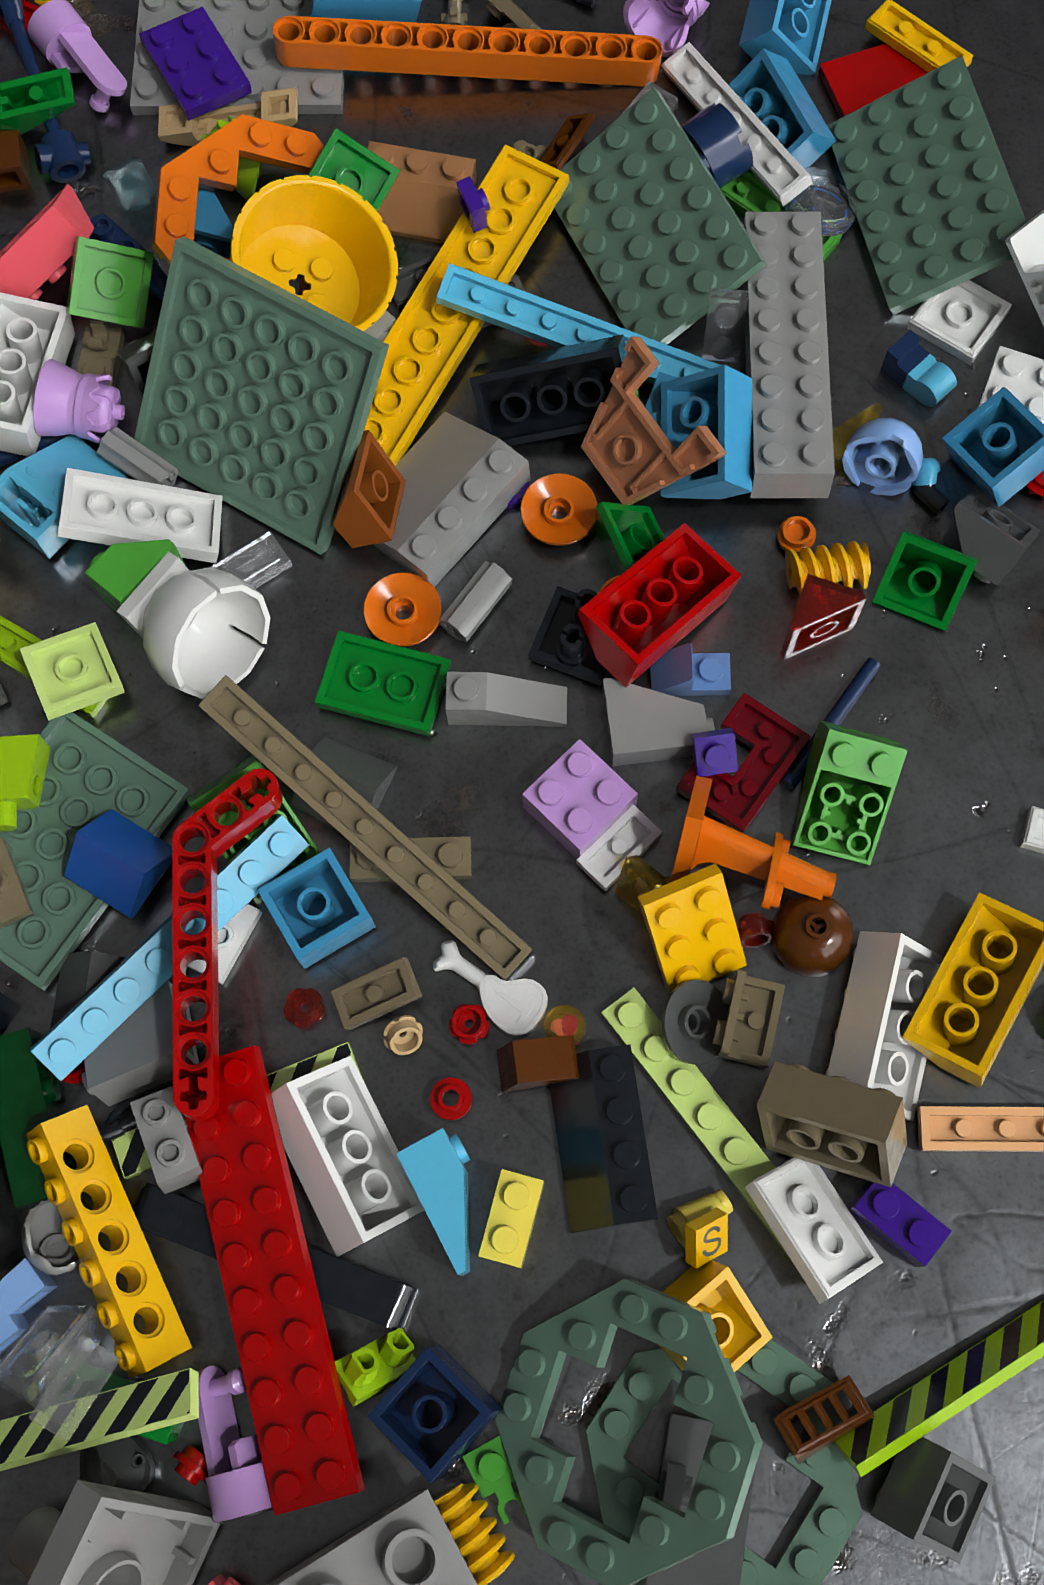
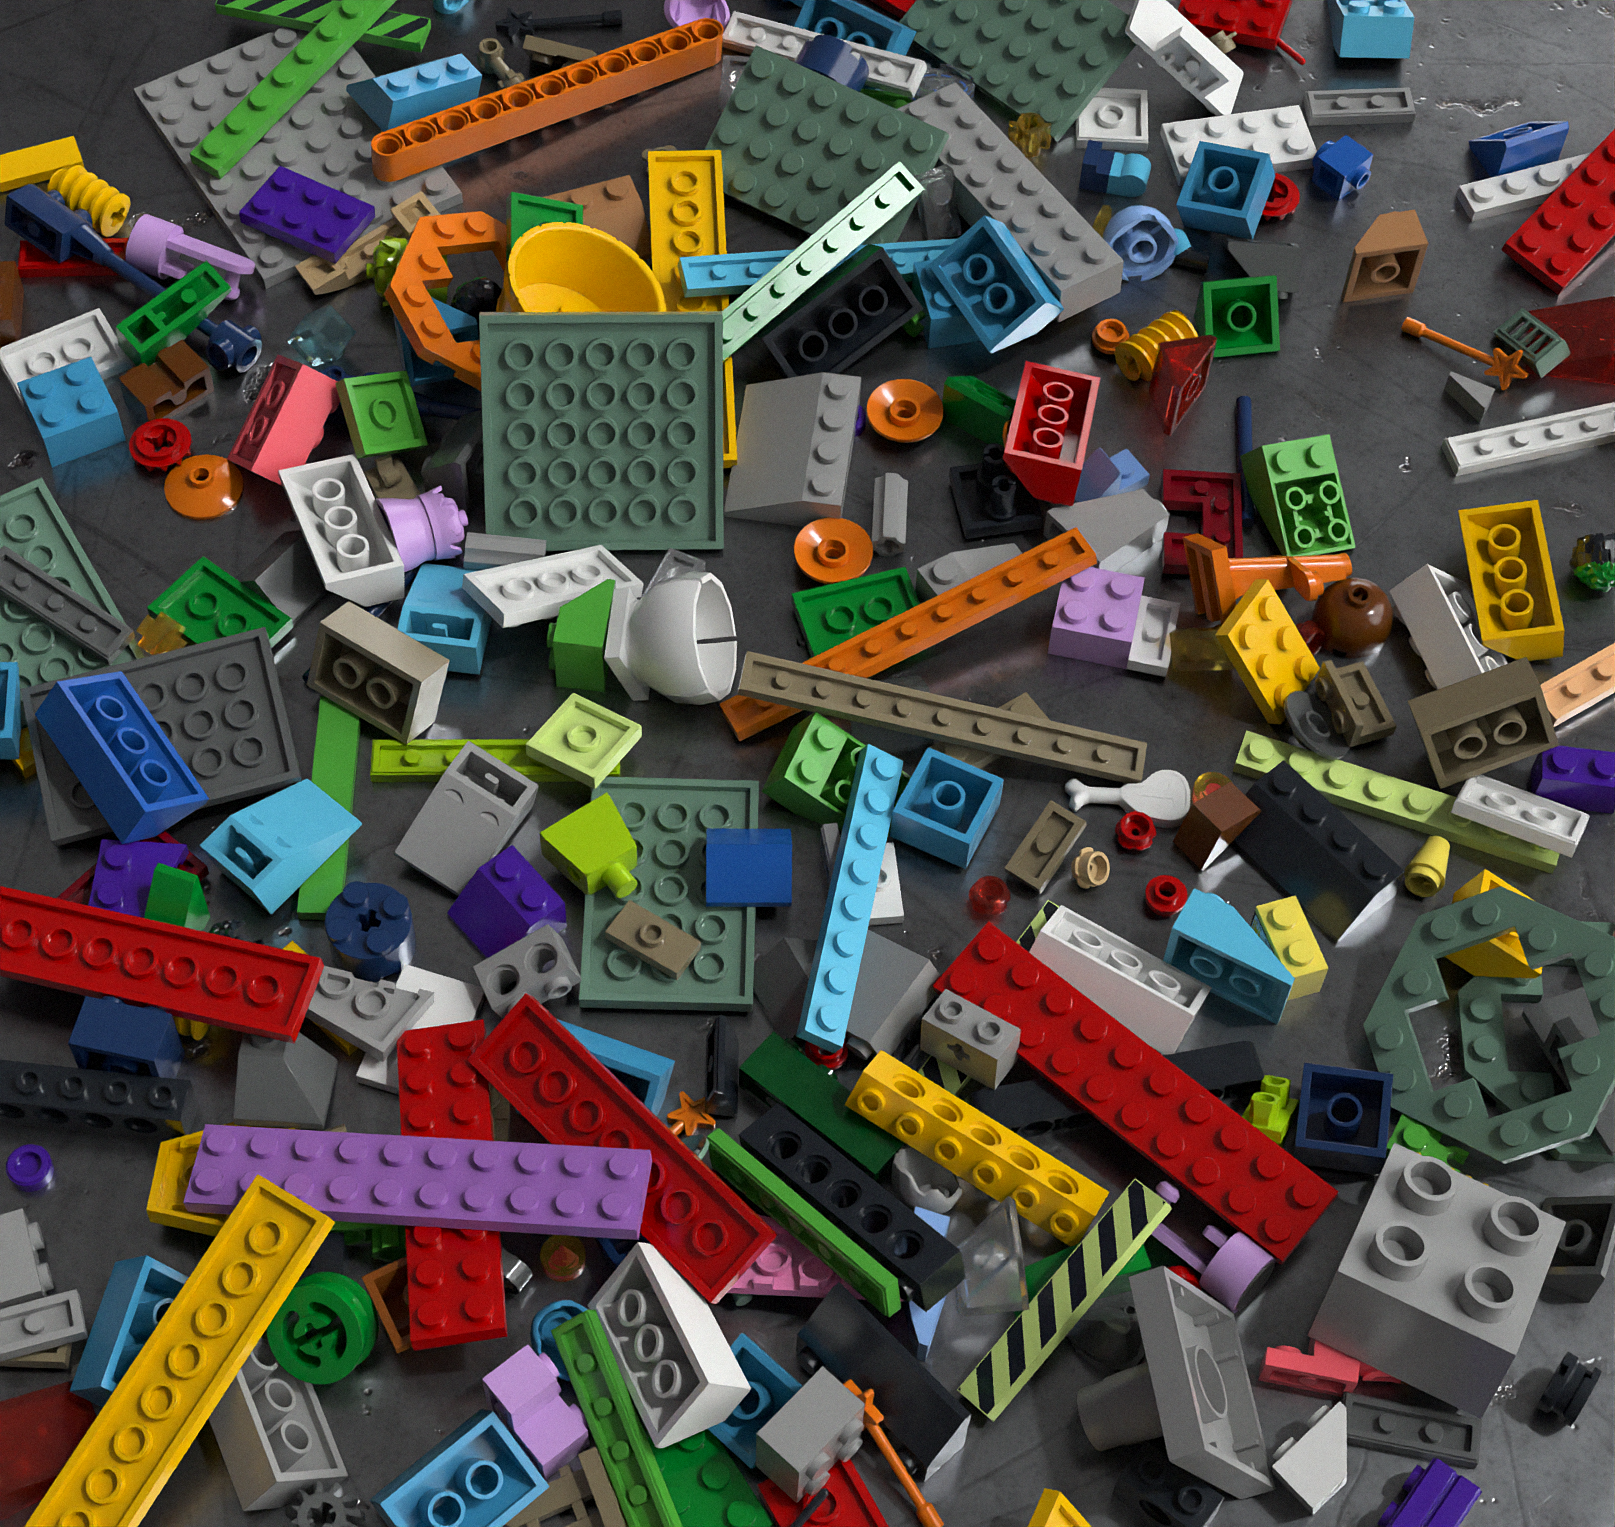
camera: 40 degrees left, 15 degrees down
clear plate [29,1335,121,1442] -> none
red beam [172,768,283,1121] -> none
dark orange slope [333,430,406,548] -> none
dark purple plate [456,176,490,233] -> none
reddish brown slope [539,113,596,171] -> none
nougat wing [581,336,727,505] -> none
yellow tile [685,1208,728,1269] -> none
dark purple plate [691,728,738,777] -> none
none -> orange plate [719,527,1097,742]
none -> plate [722,161,924,363]
none -> clear yellow gear [1008,112,1051,158]

